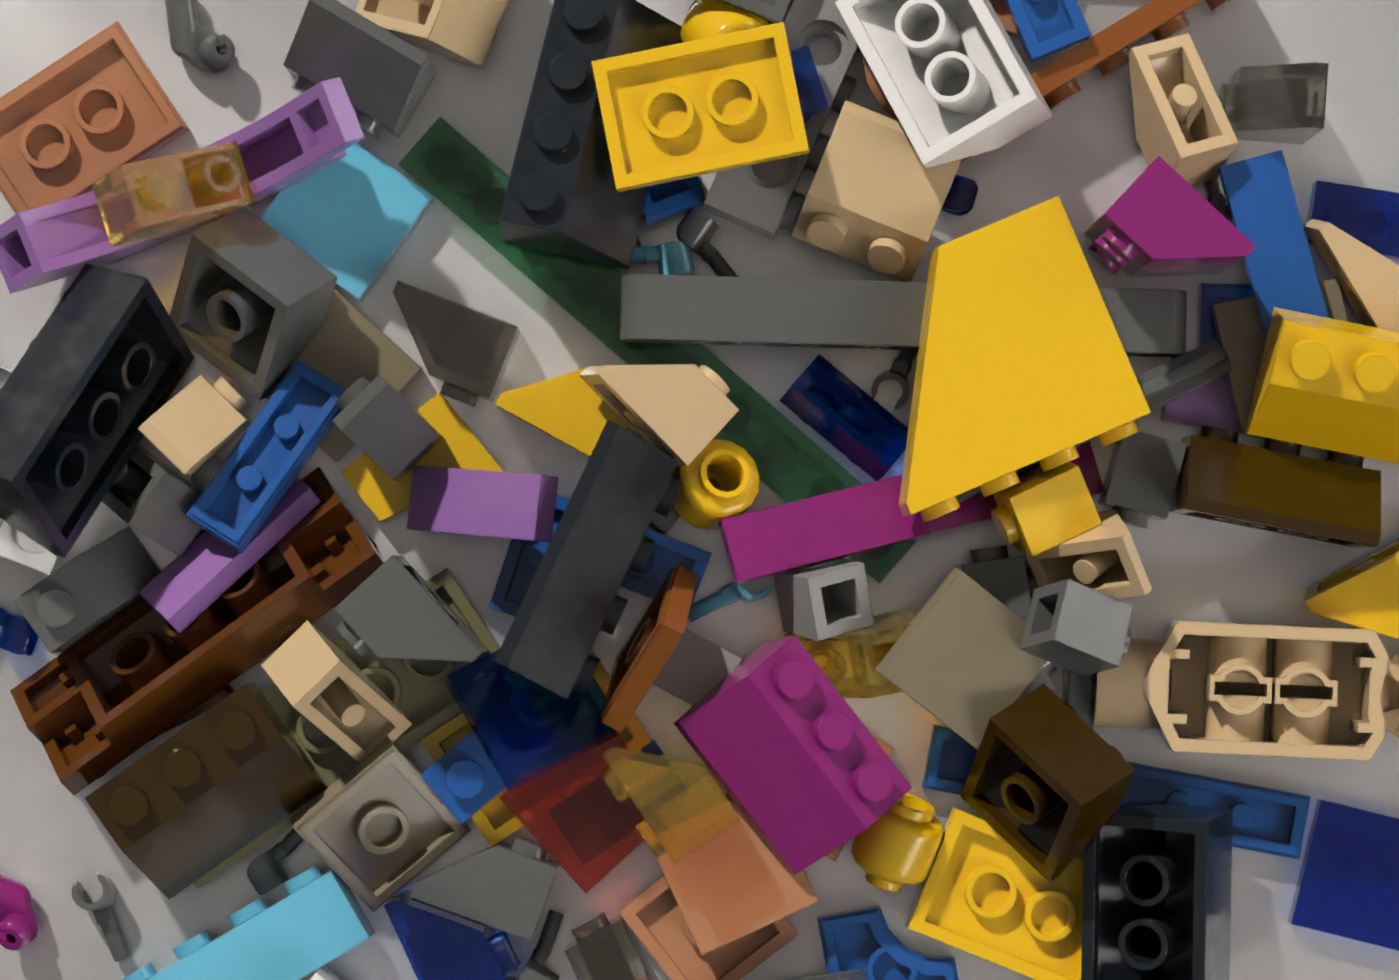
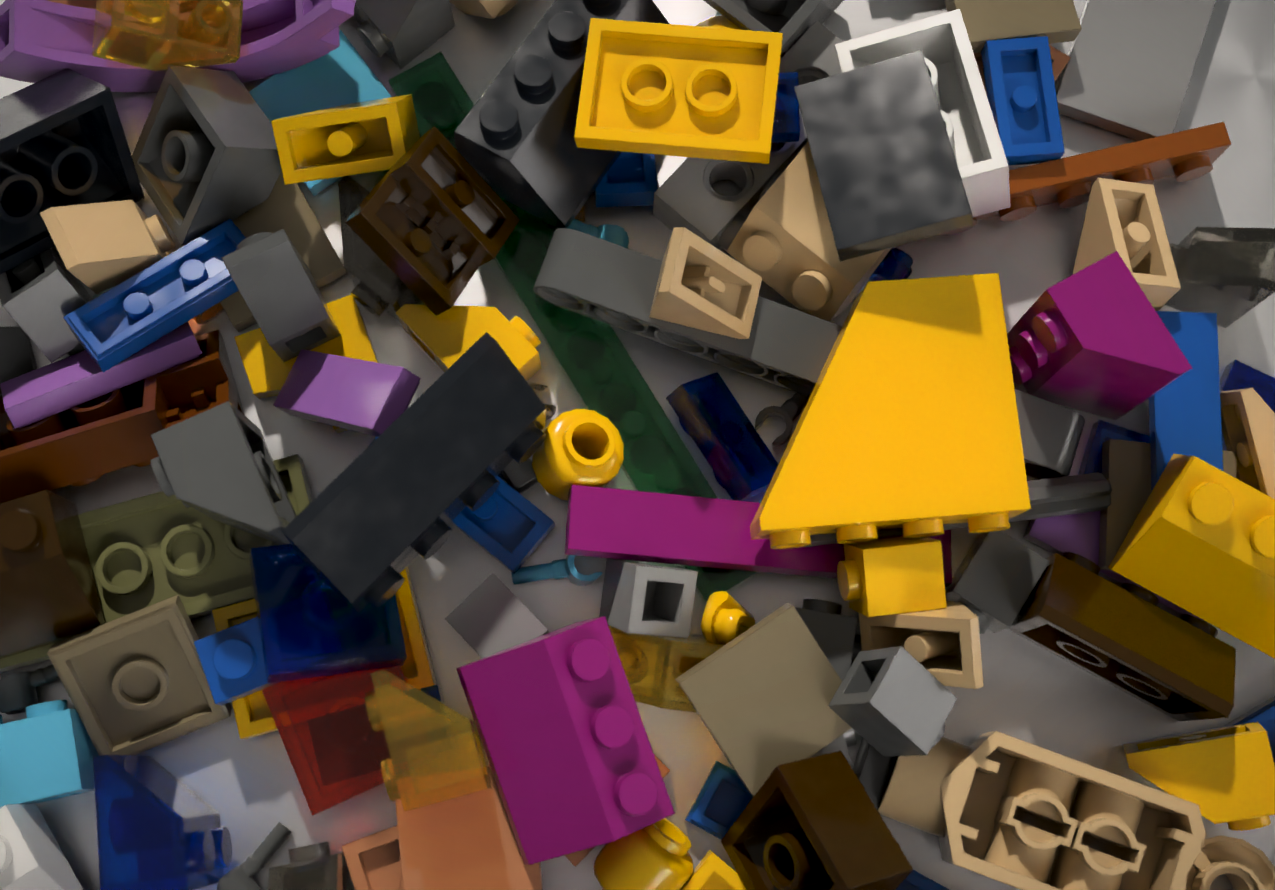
camera: 15 degrees right, 10 degrees down
tan slope [261,620,412,762] -> none
dark grey slope [410,836,560,941] -> none
tan slope [579,364,739,466] -> none
dark orange tile [600,564,698,733] -> none
dark grey hand [676,209,738,277] -> none
none -> yellow slope [271,94,420,185]
none -> dark brown slope [345,126,520,315]
none -> tan slope [649,227,762,339]
none -> yellow arm [701,591,755,646]
none -> black tile [794,50,973,262]

